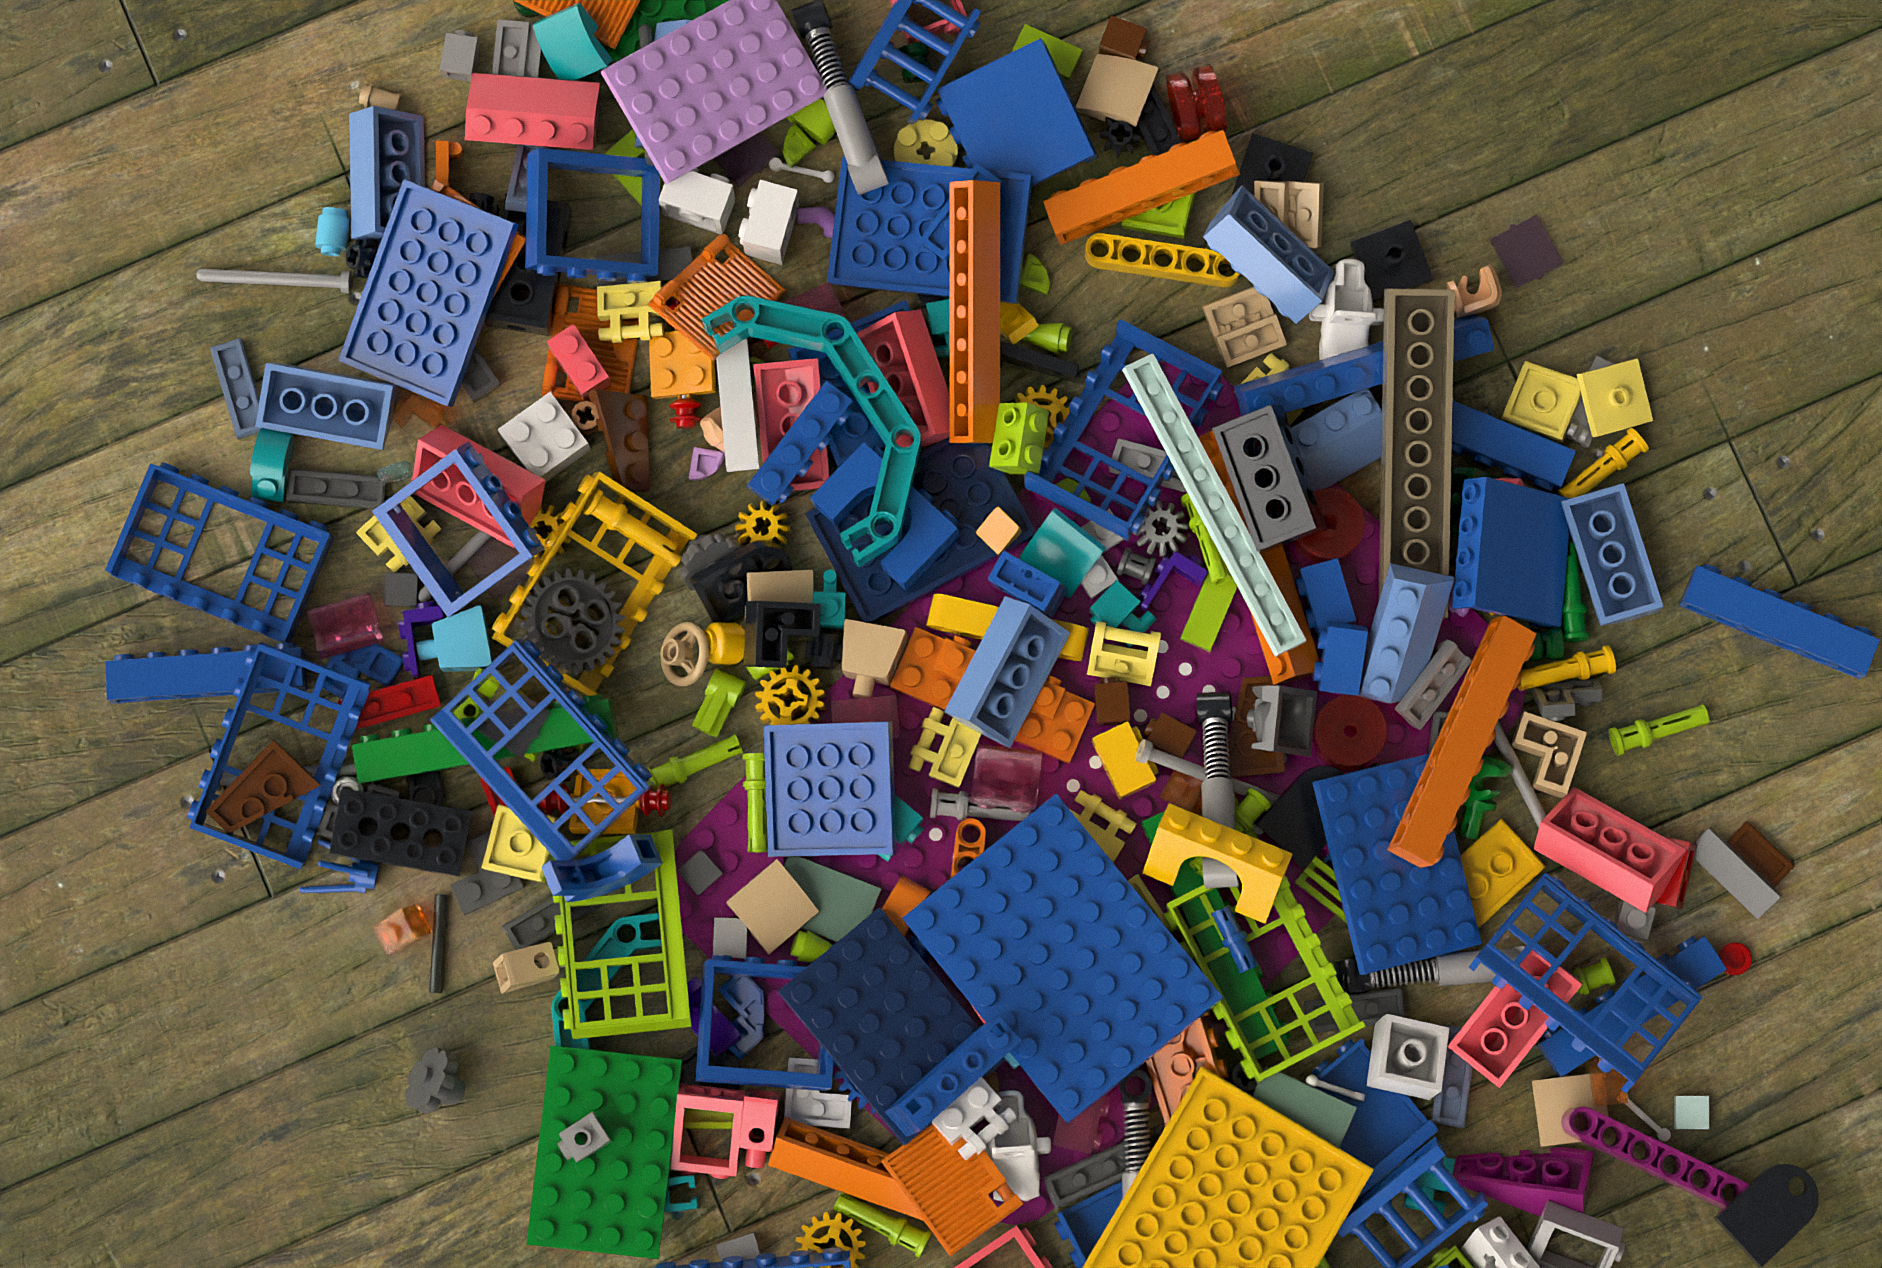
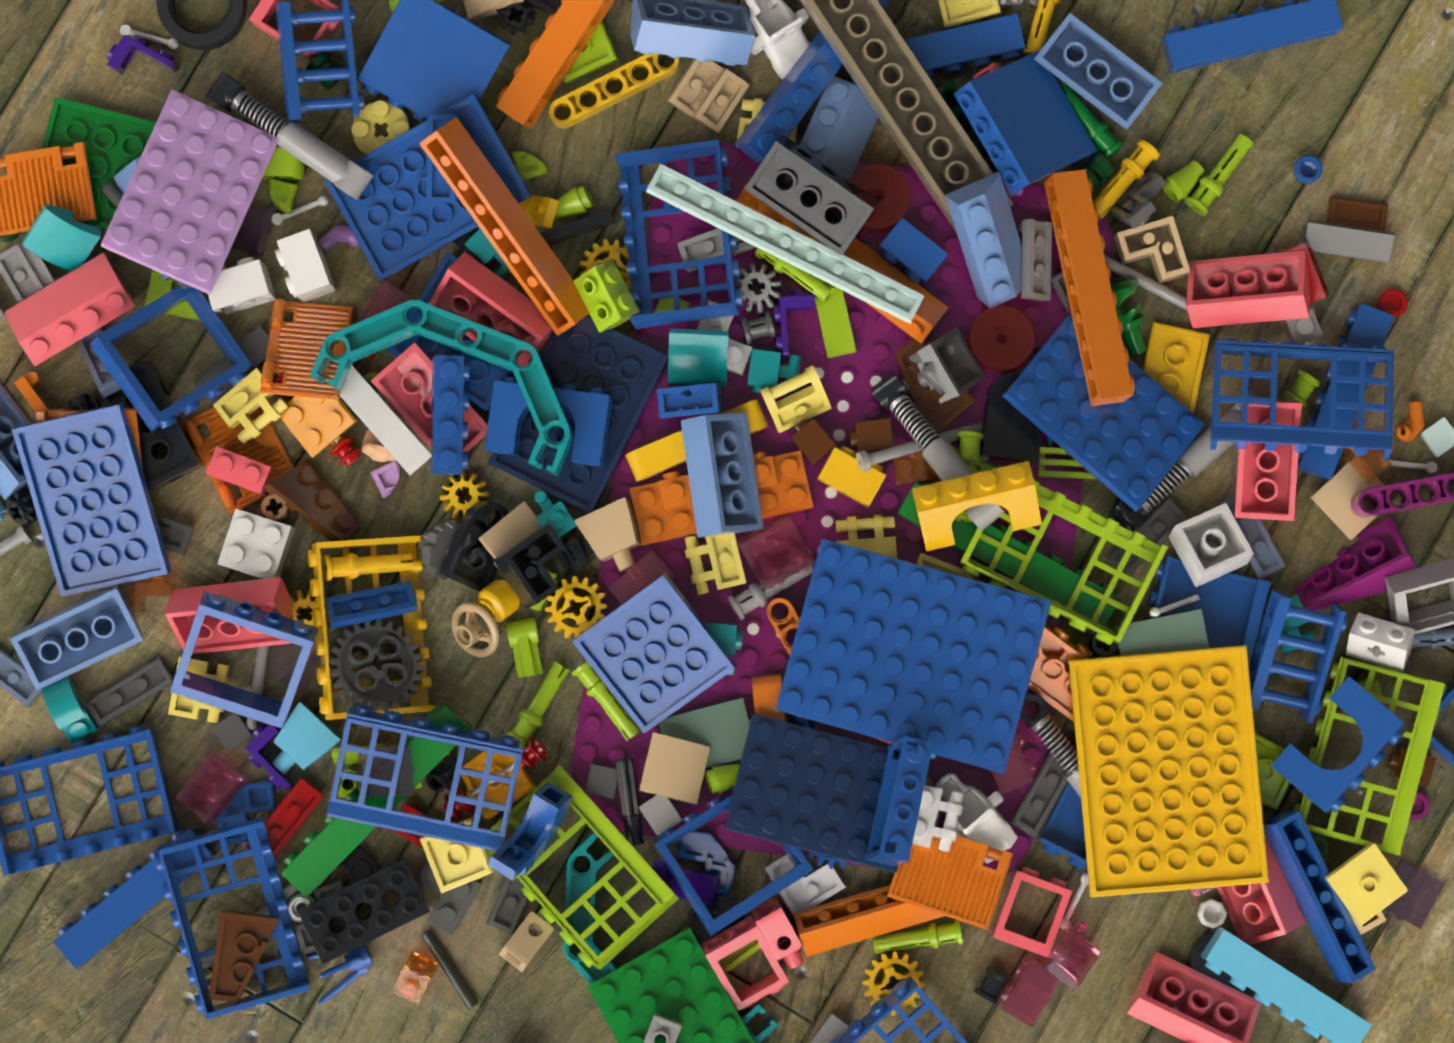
camera: 30 degrees left, 5 degrees up
clear light blue tile [376,460,414,483] -> none
light orange slope [975,506,1022,556] -> none
blue pin [1211,905,1259,974] -> none
blue brick [1313,621,1368,696] -> none
none -> blue plate [324,581,418,629]
none -> black axle [616,757,644,846]
none -> lime cone [1162,160,1205,203]
none -> blue tile [1293,155,1323,185]
none -> orange arm [1396,401,1425,442]

